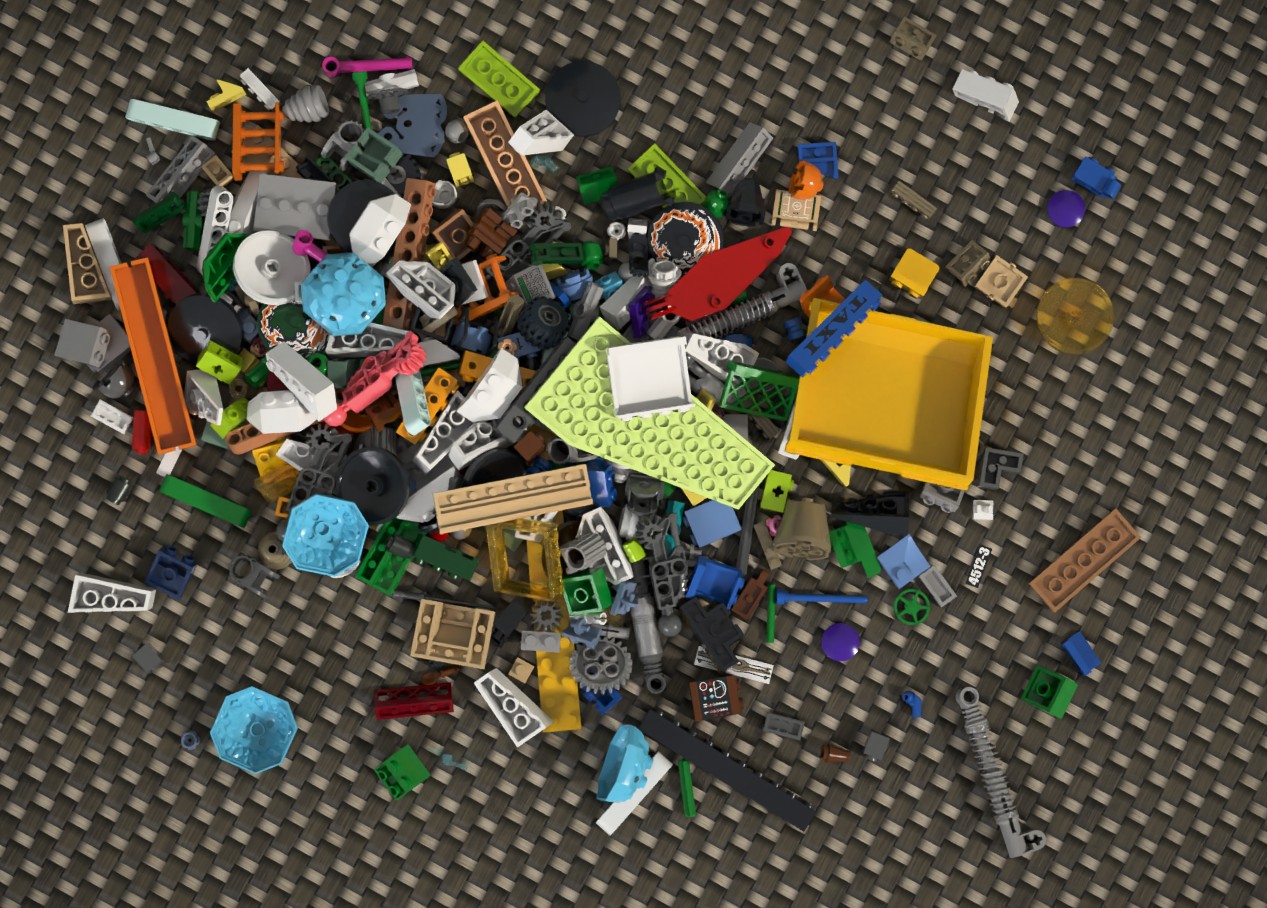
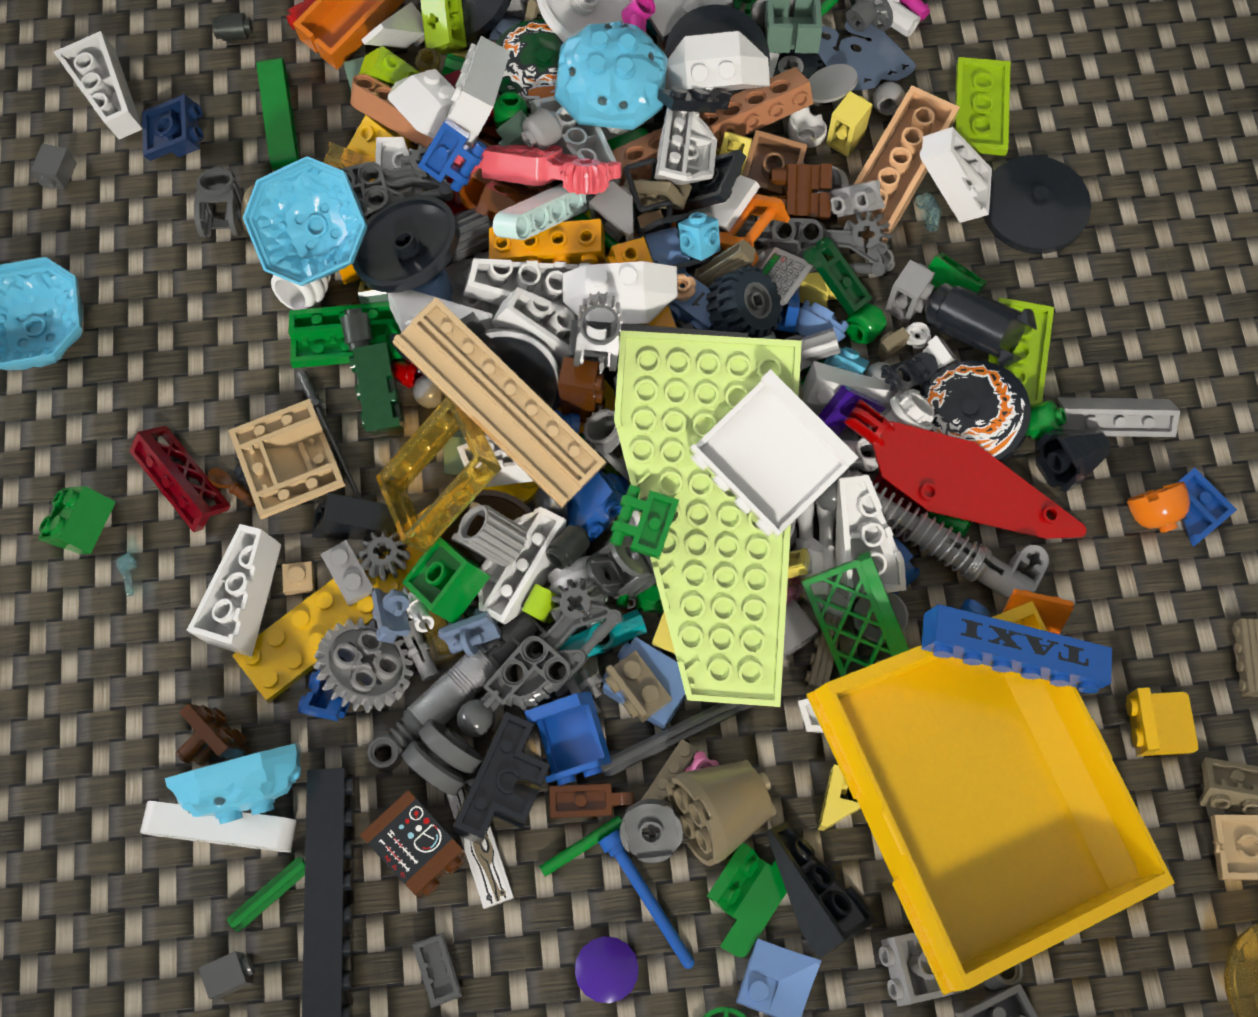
camera: 60 degrees right, 15 degrees down
white sticker [156,447,182,477] -> none
lime brick [760,470,794,513] -> none
tan piece [771,189,821,231] -> none
none -> reddish brown plate [175,704,252,766]
none -> dark grey brick [199,951,255,1000]
none -> dark grey wheel [401,718,483,796]
none -> blue plate [418,119,487,192]
none -> light grey head [521,108,564,151]
none -> pearl dark grey brick [546,525,590,570]
none -> piece [573,291,623,371]
none -> dark tan bracket [605,650,672,723]
none -> green plate [610,485,679,559]
none -> dark grey plate [620,799,683,863]
none -> black hinge [657,87,732,113]
none -> medium azure brick [678,212,721,261]
none -> light grey shield [808,64,858,110]
none -> light grey brick [885,260,935,324]

